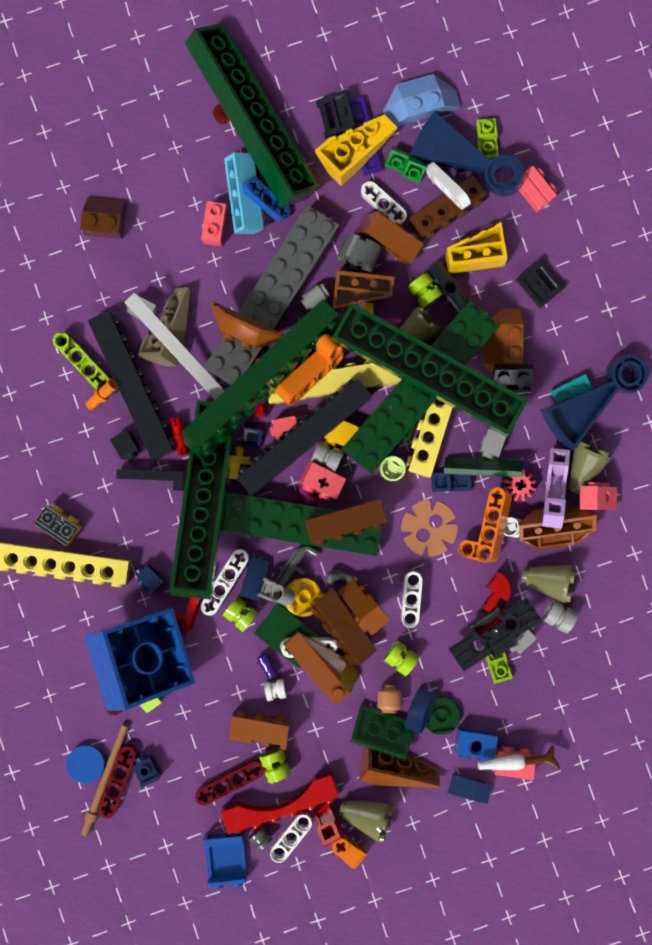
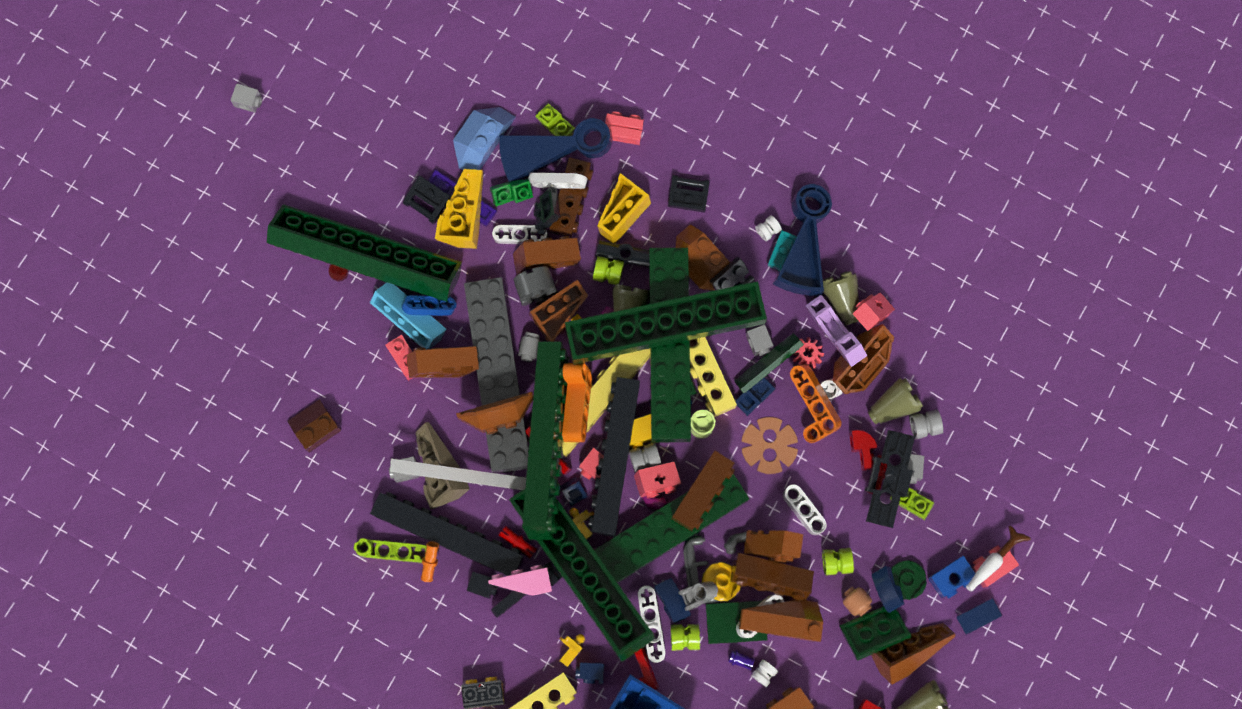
camera: 40 degrees left, 10 degrees down
none -> dark orange wedge [407,346,479,378]
none -> bright pink slope [488,565,552,596]
none -> black plate [533,186,560,235]
none -> yellow piece [559,634,585,667]
none -> white wheel [755,215,782,242]

